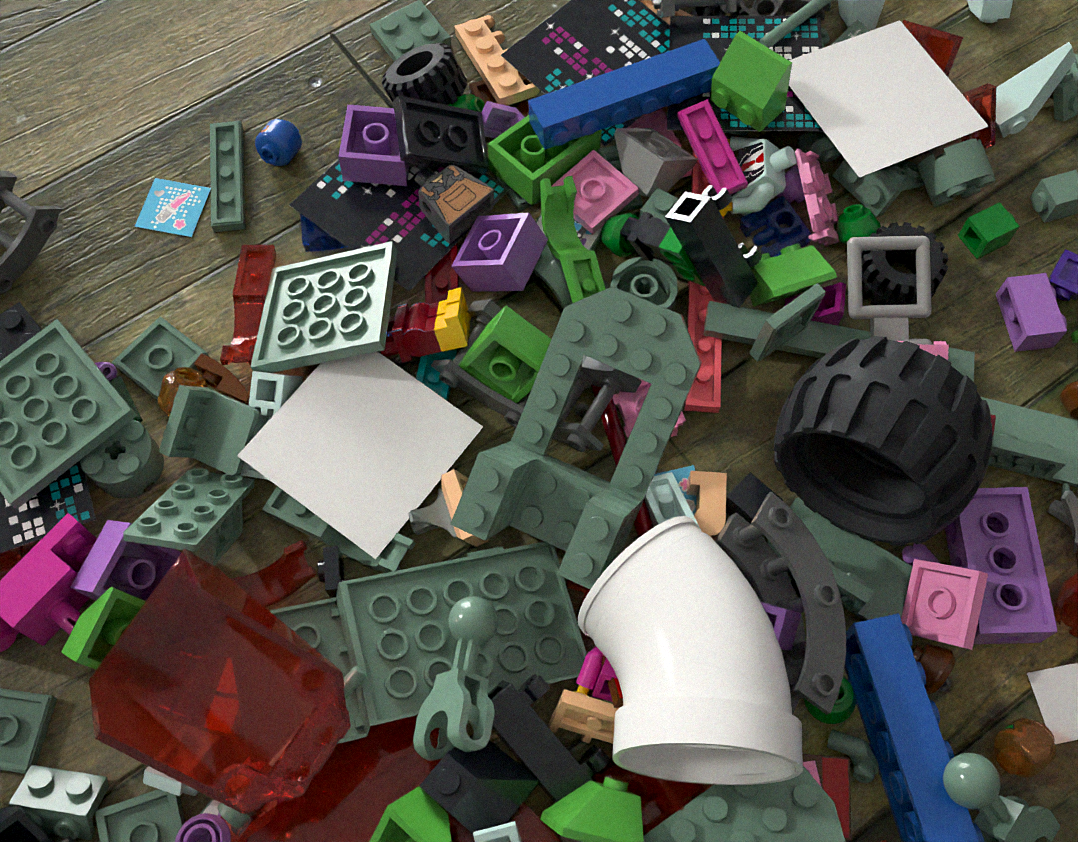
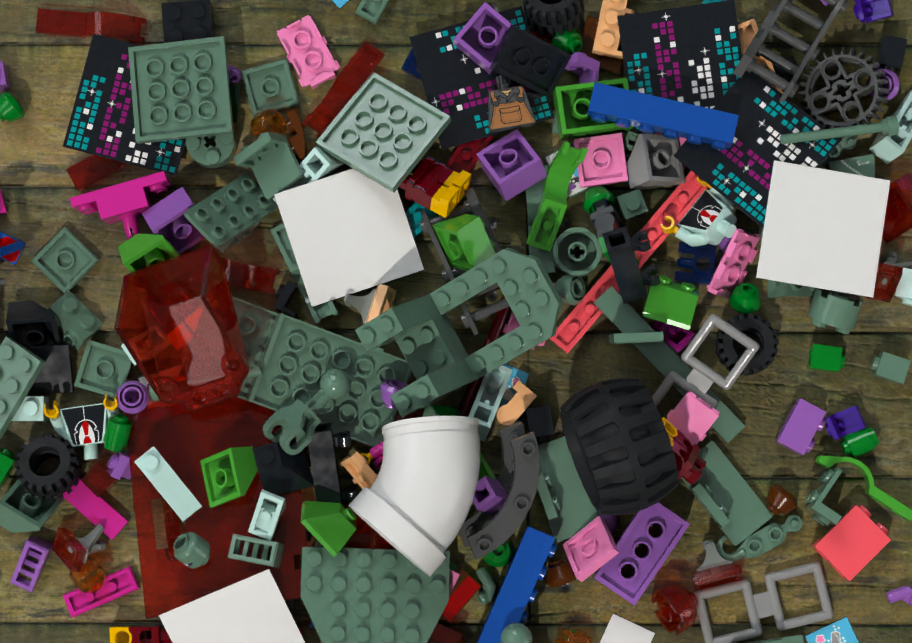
camera: 40 degrees right, 20 degrees up
dark pink tile [677,99,748,195] -> none
bright green slope [710,31,792,132] -> none
none -> bright pink piece [277,15,340,89]
none -> medium lavender cone [380,379,408,410]

